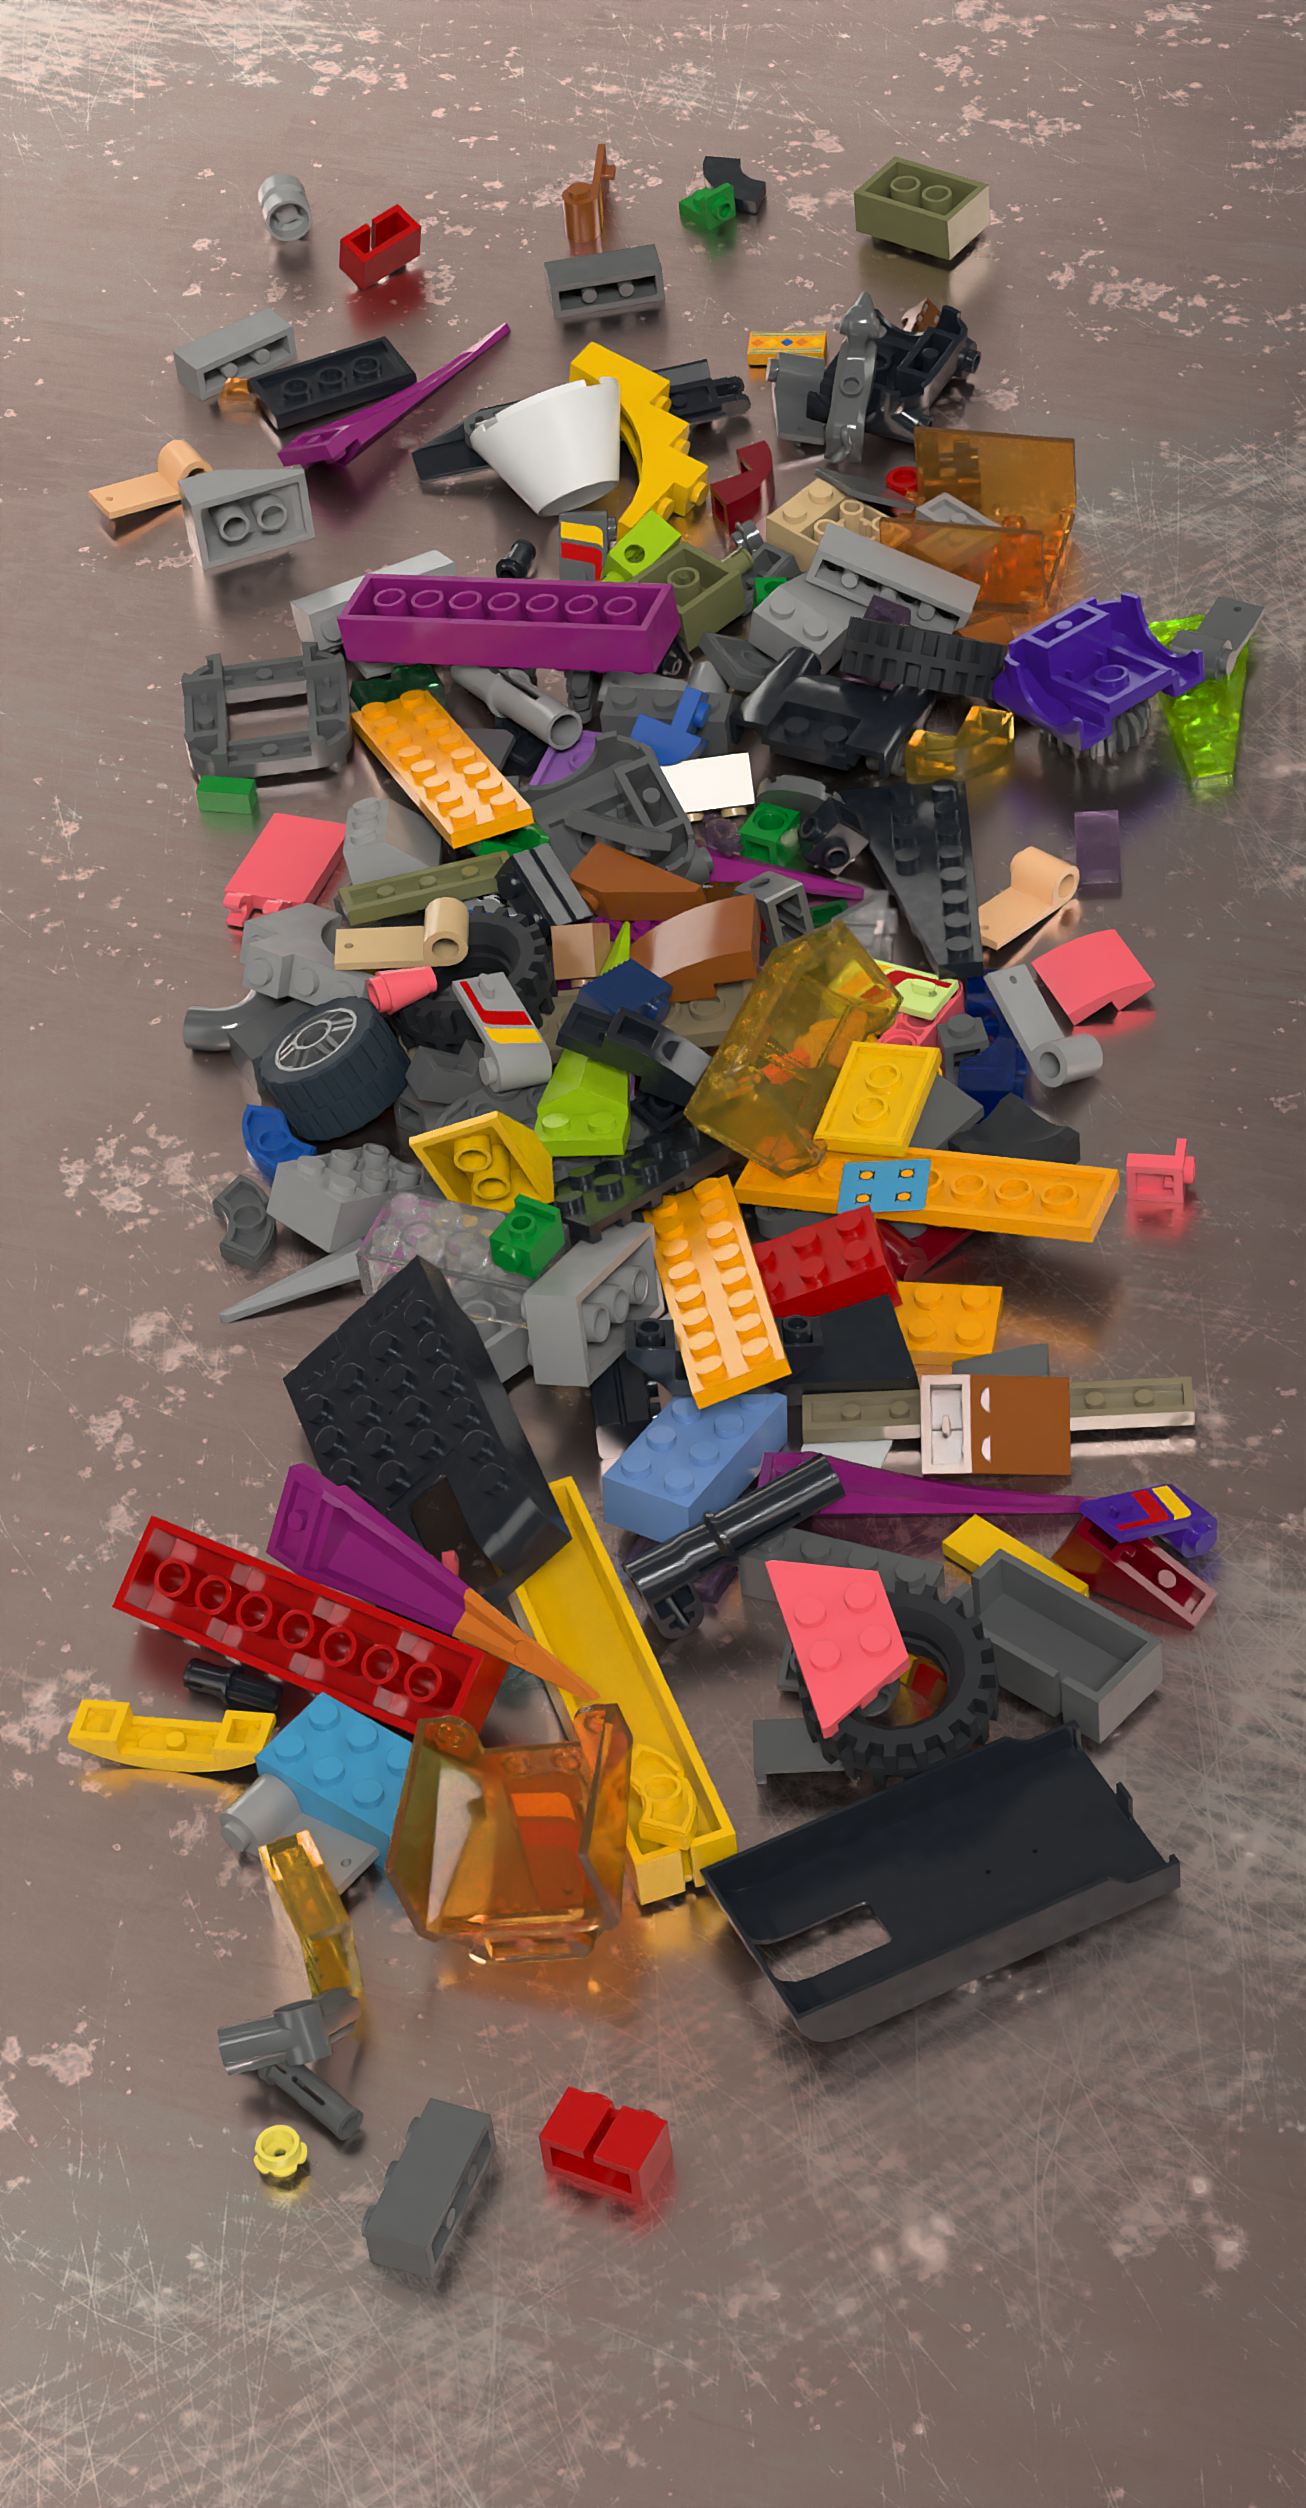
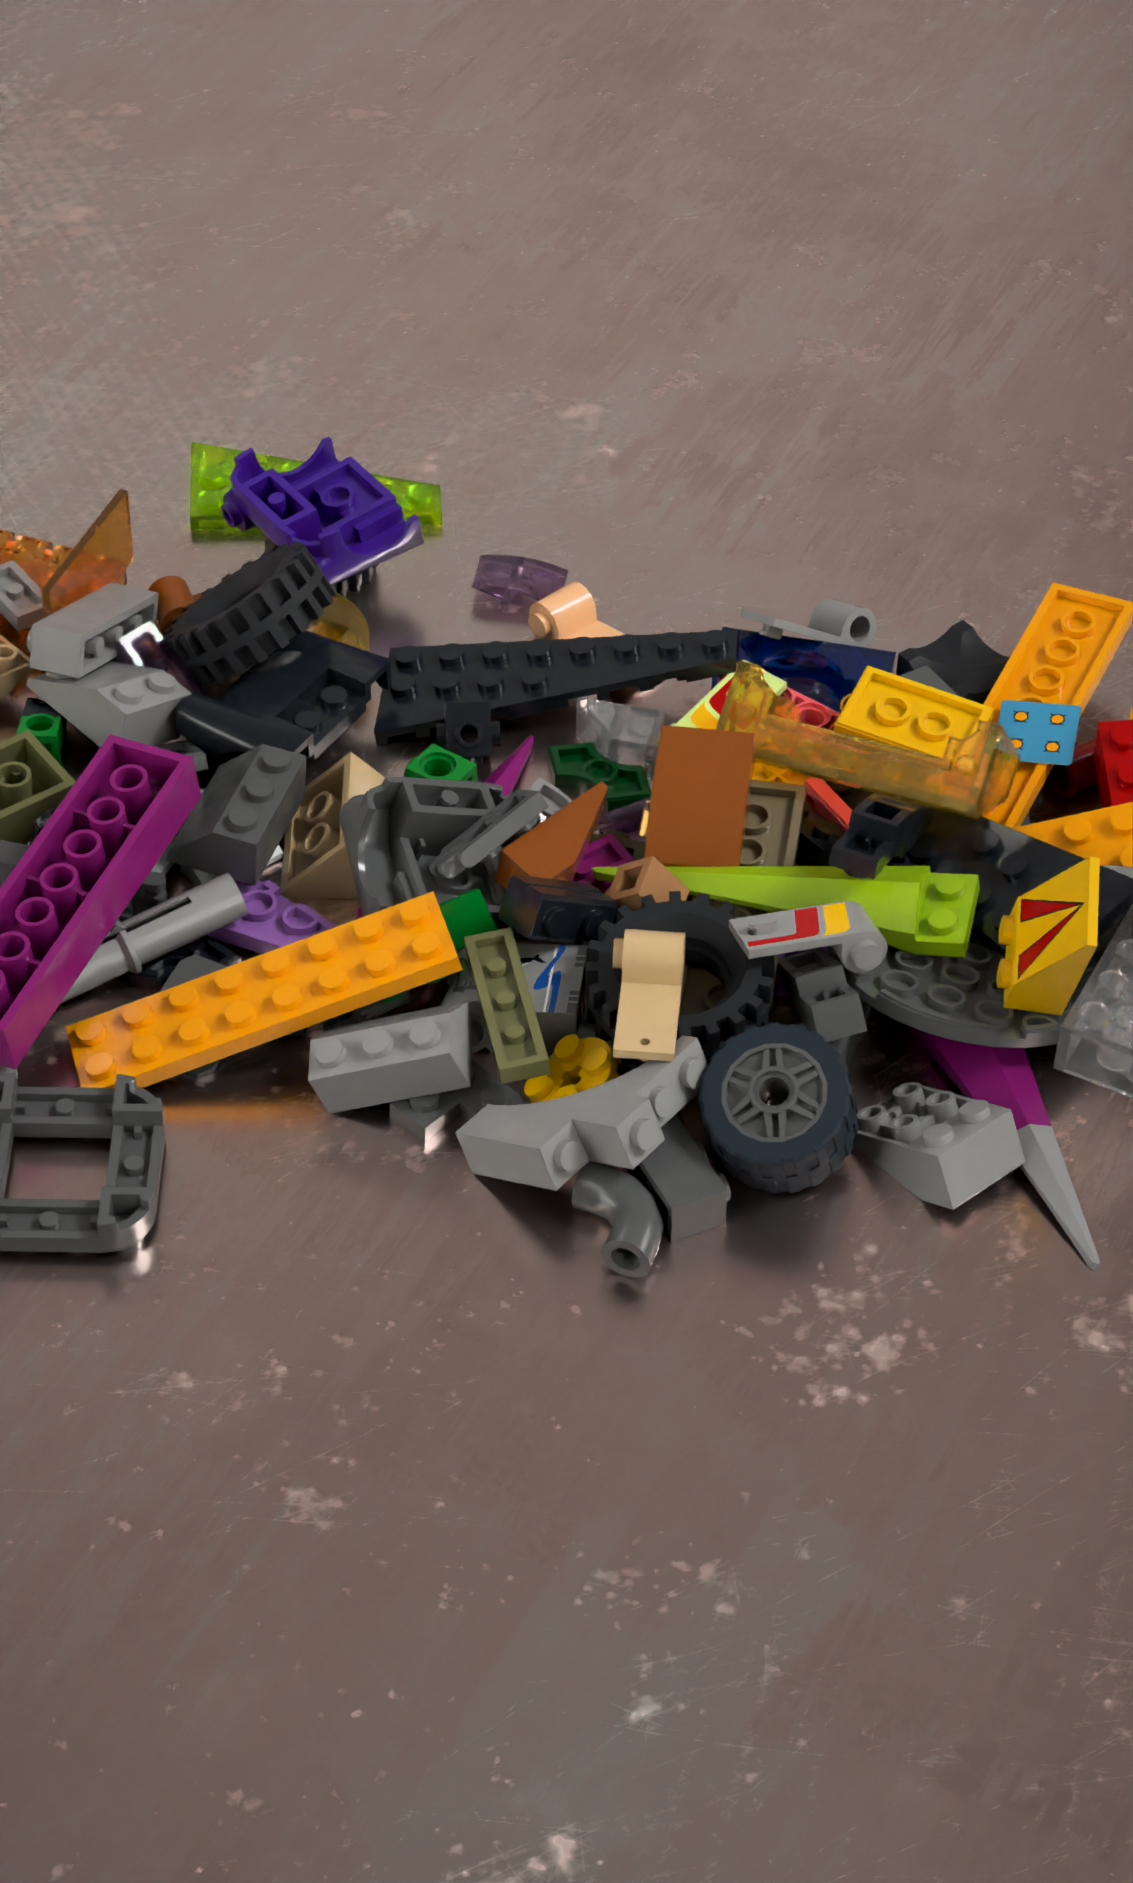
camera: 90 degrees left, 0 degrees up
green piece [196,775,258,815] -> none
dark grey tile [212,1174,277,1273] -> none
coral tile [223,813,346,927] -> none
blue tile [242,1104,318,1180] -> none
clear green slope [349,663,445,711] -> none
coral cone [366,965,437,1015] -> none
dark blue brick [575,958,673,1024] -> none
blue brick [630,686,711,766] -> none
dark grey torso [732,871,821,974] -> none
dark grey tile [756,775,843,824] -> none
dark grey brick [936,1014,991,1087] -> none
coral slope [1031,929,1155,1026] -> none
coral bracket [1126,1138,1196,1203] -> none
dark grey door [1170,596,1265,681] -> none

